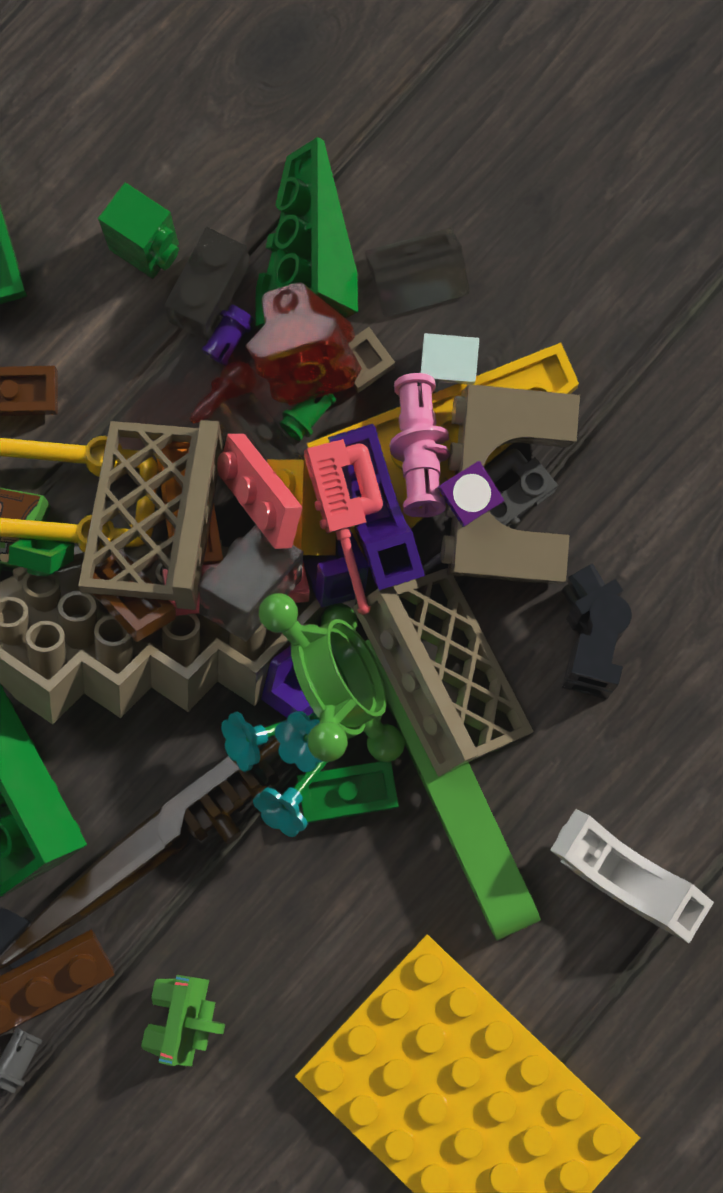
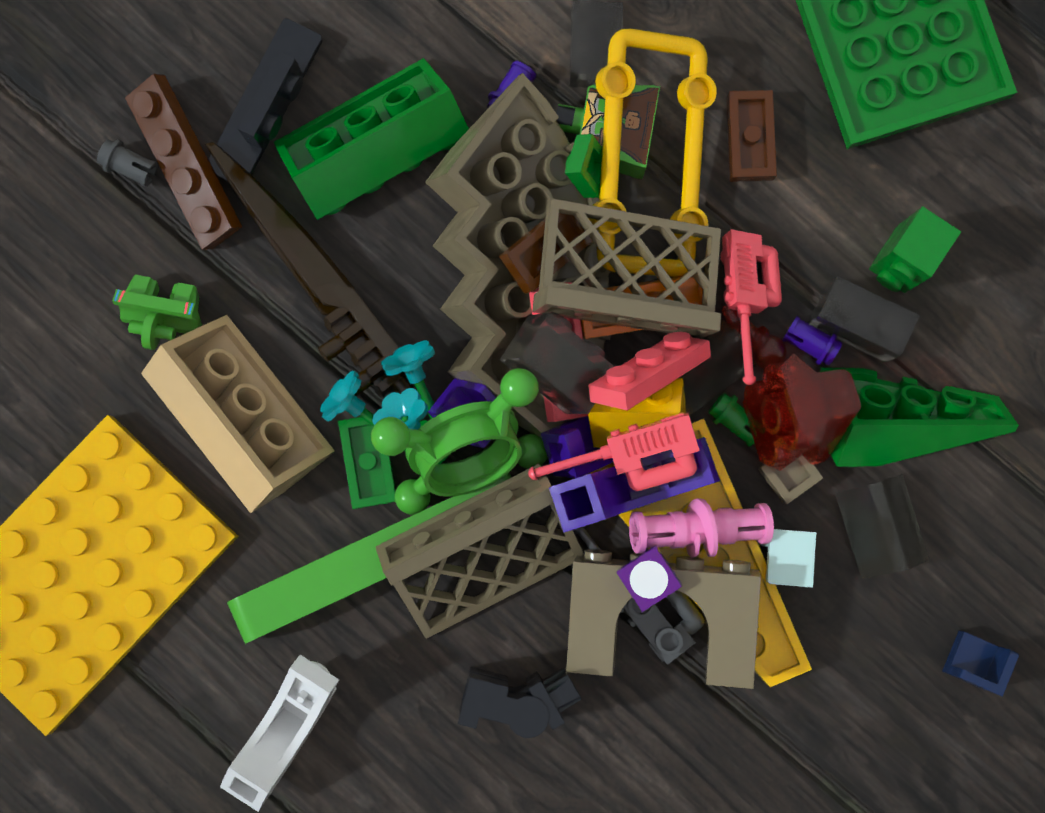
camera: 90 degrees right, 5 degrees up
none -> tan slope [141,315,334,513]
none -> coral piece [721,229,782,385]
none -> dark blue panel [942,630,1019,697]

